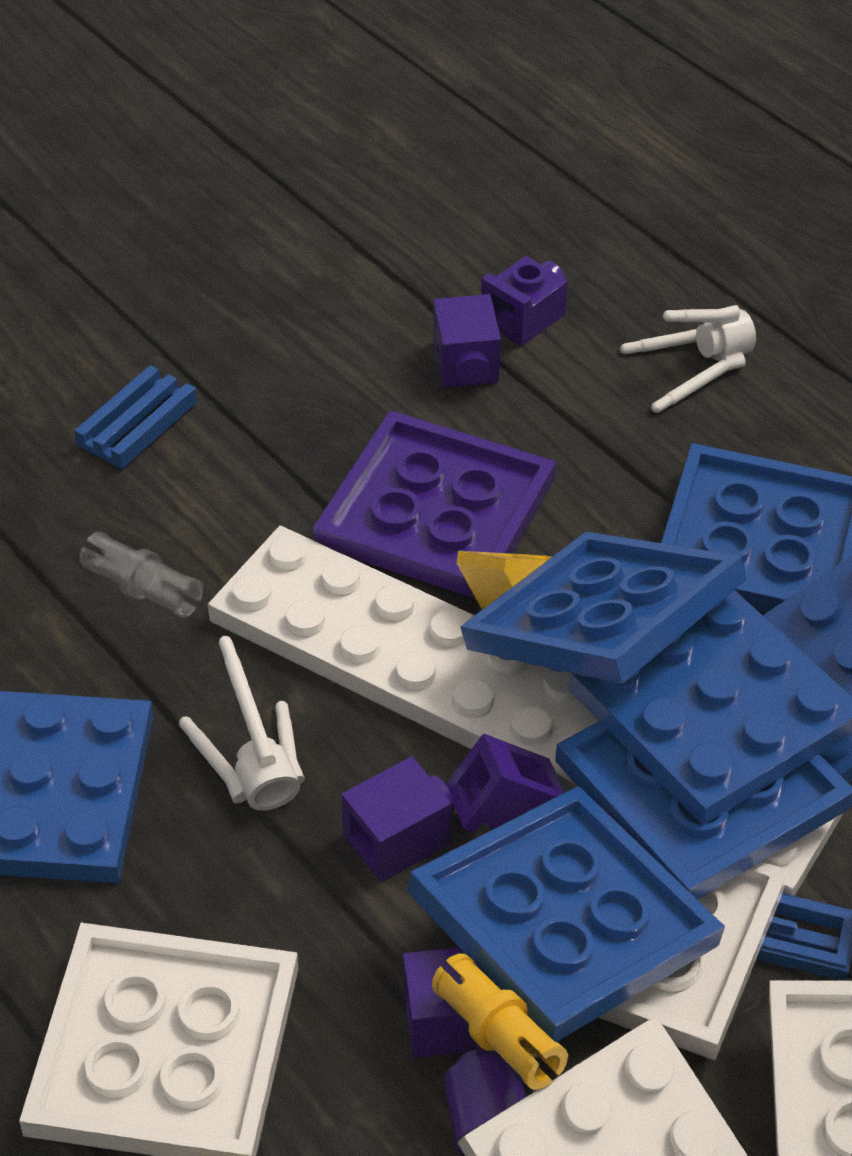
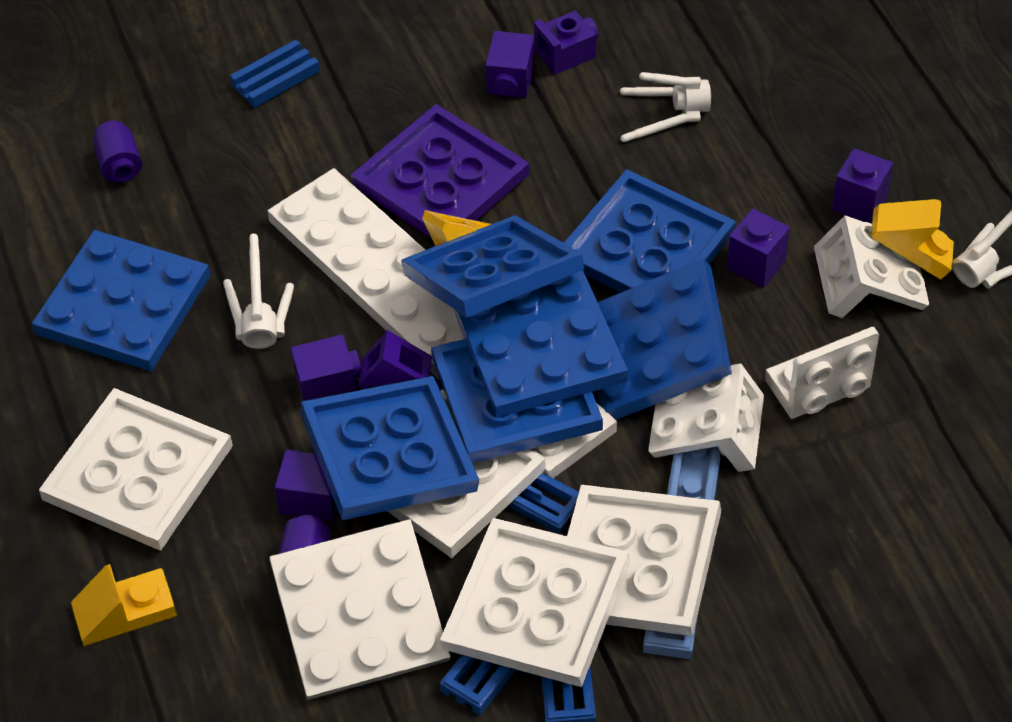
camera: 20 degrees right, 5 degrees up
clear pin [80,531,203,618] -> none
yellow pin [432,954,568,1090] -> none

